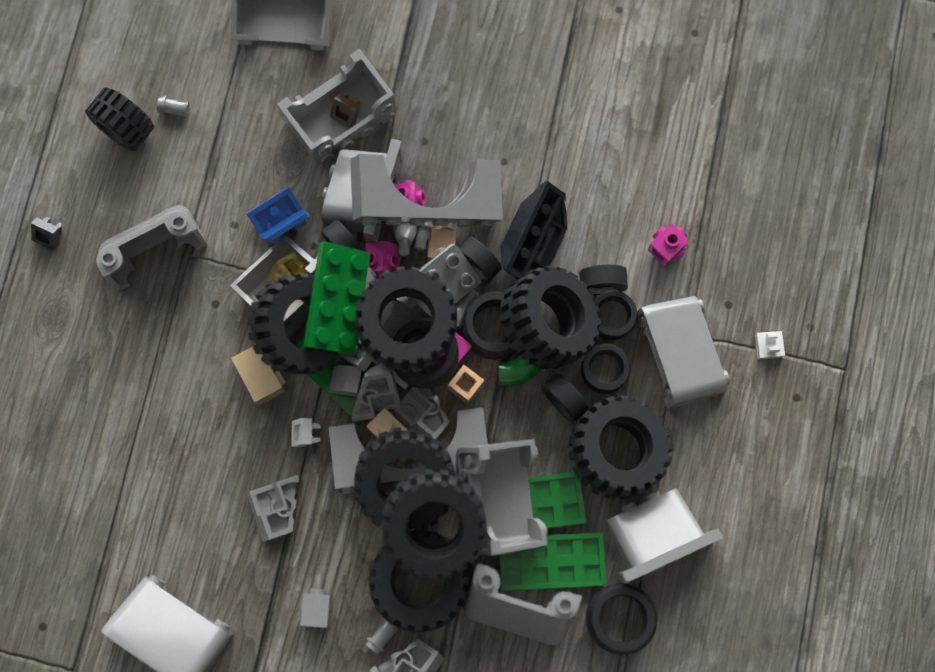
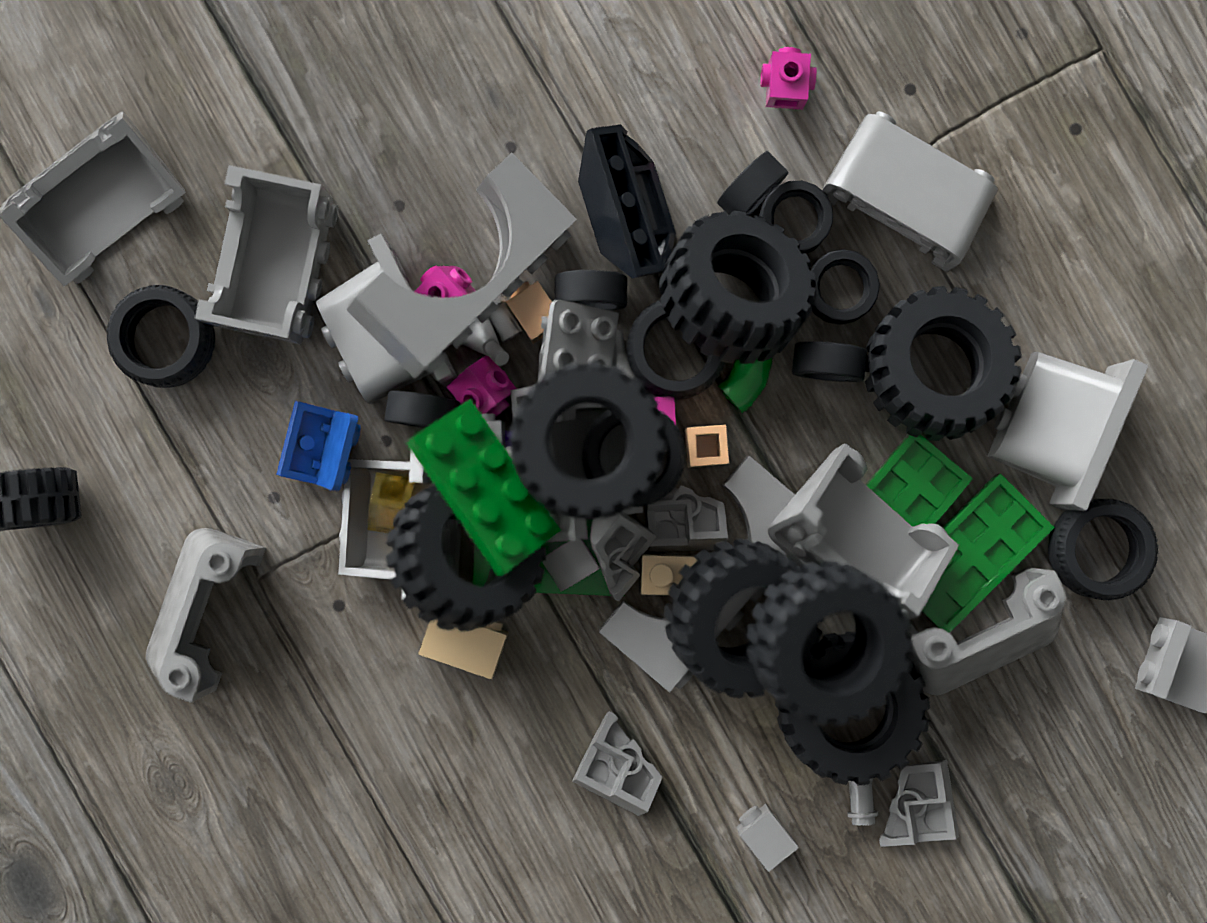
camera: 40 degrees left, 10 degrees up
black tile [31,217,62,250] -> none
light grey pin [157,96,190,117] -> none
white tile [291,418,320,447] -> none
dark brown tile [330,94,361,128] -> none
white tile [755,331,785,360] -> none
none -> black tyre [106,285,215,388]

